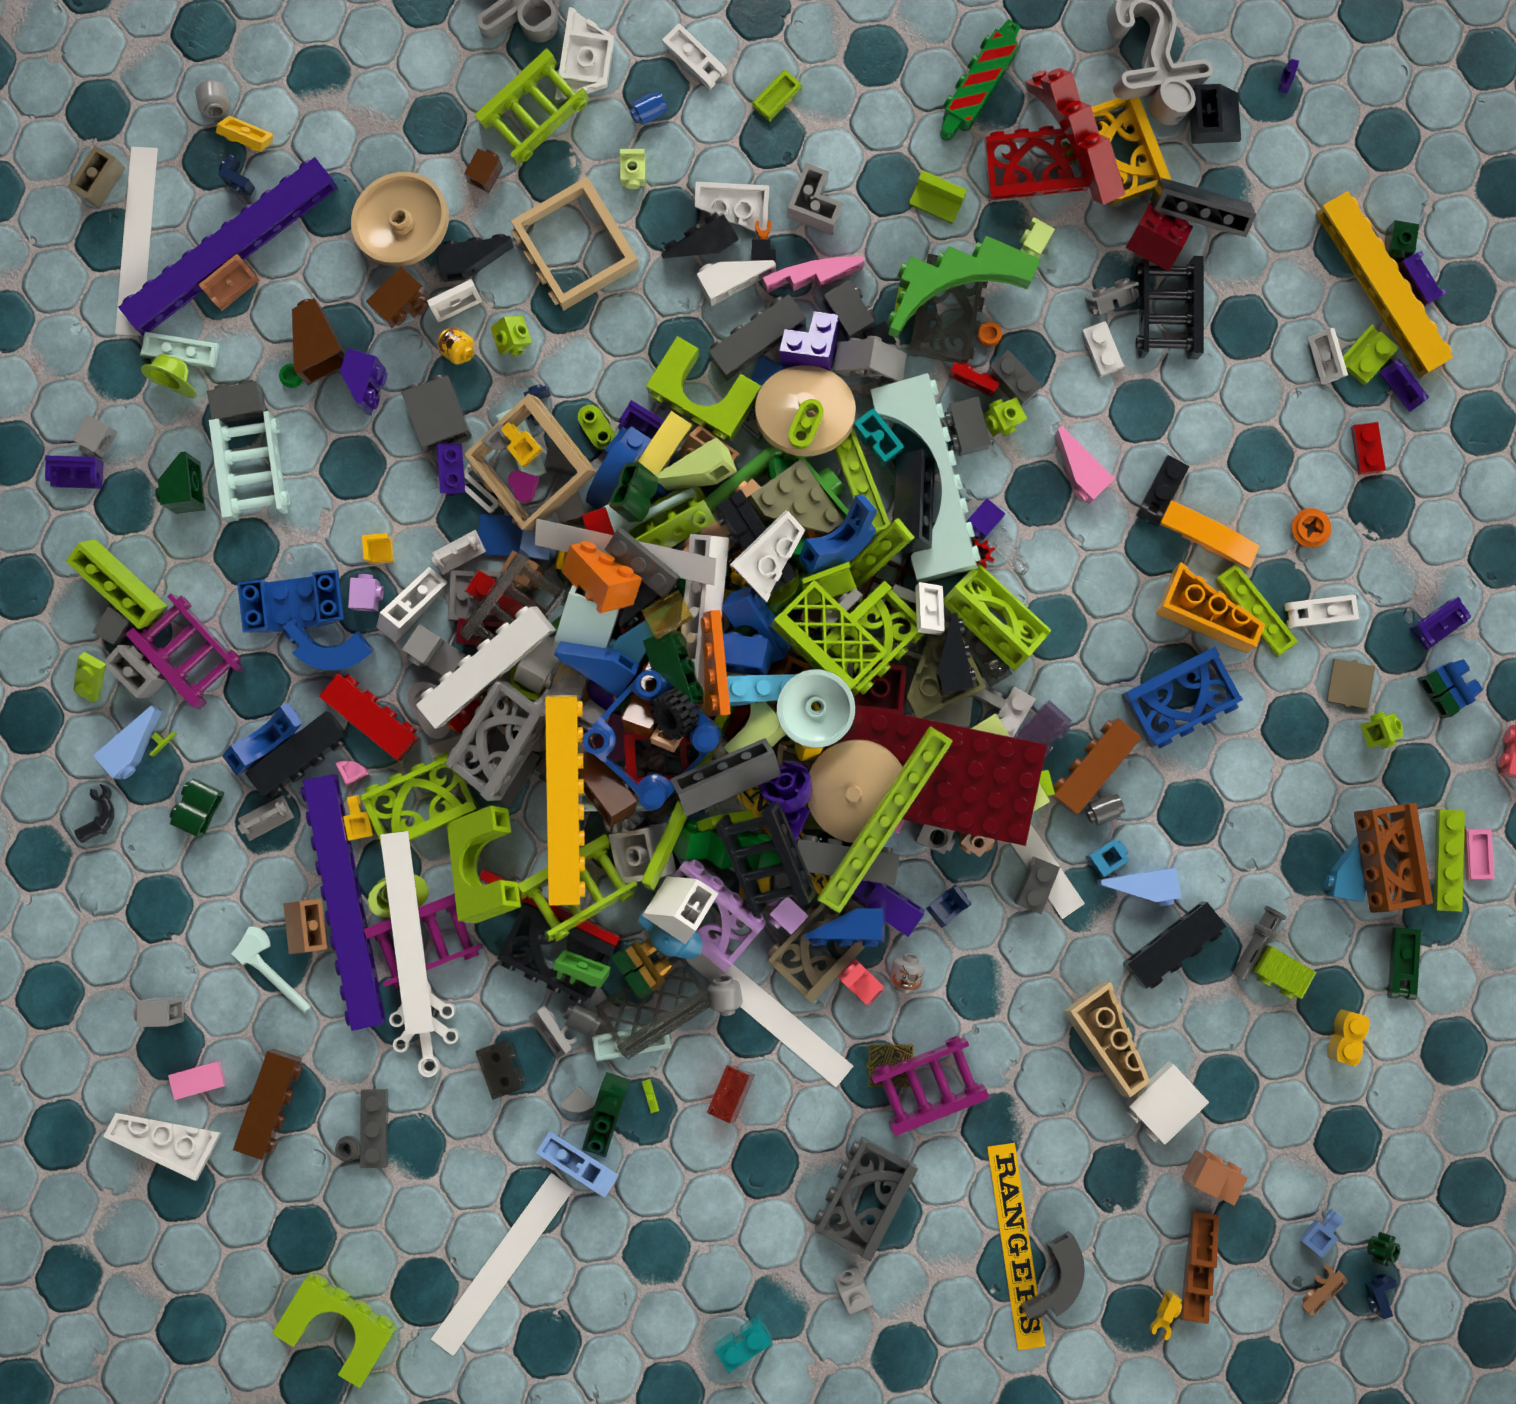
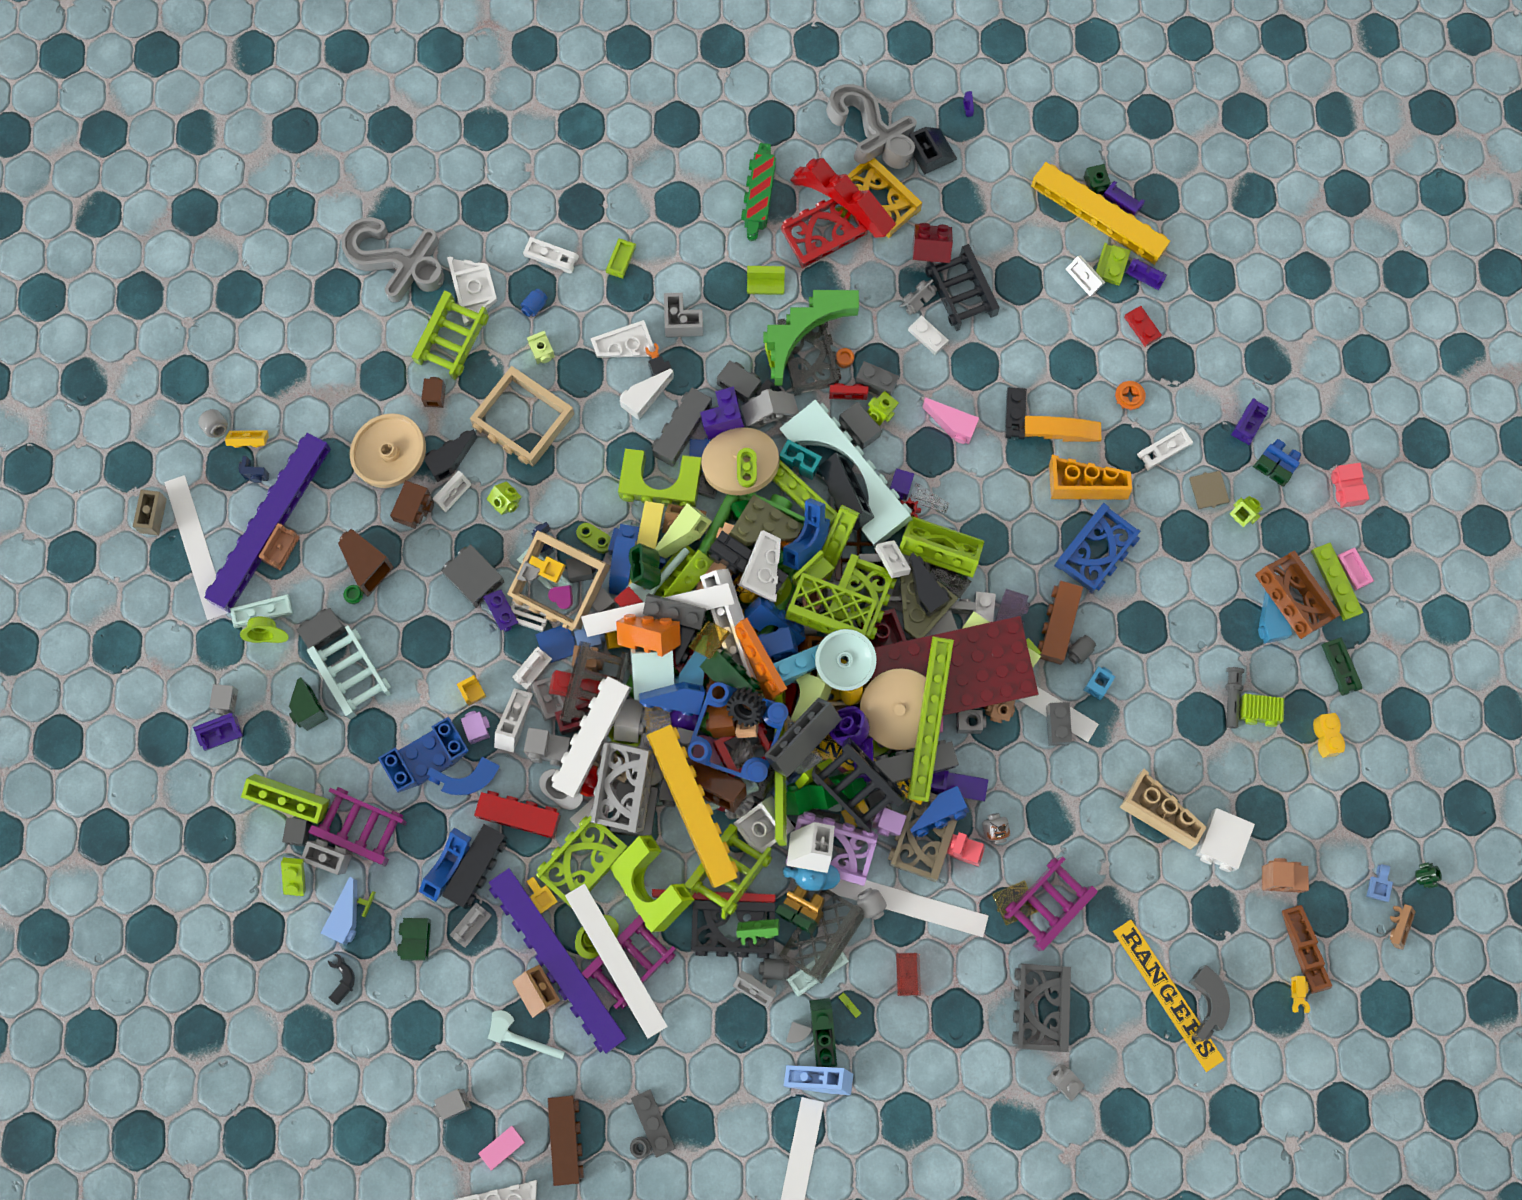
camera: 25 degrees left, 10 degrees down
bright pink tile [335,760,370,786] -> none
dark purple slope [340,348,388,415] -> none
white plant [389,980,460,1077] -> none
yellow head [437,328,475,365] -> none
clear smoke brick [475,1038,526,1100] -> none
dark purple hinge [618,400,664,439] -> none
black slope [661,212,739,258] -> none
teal brick [714,1315,772,1373] -> none
bright pink slope [763,256,865,293] -> none
light grey plate [820,588,862,636] -> none
dark blue bracket [926,885,971,928] -> none
yellowish green brick [1020,217,1055,258] -> none
light blue slope [1097,868,1181,906] -> none
black brick [1123,901,1226,989] -> none
black brick [1150,177,1256,237] -> none
lime tile [1215,563,1298,657] -> none
dark blue bracket [1365,1274,1398,1319] -> none

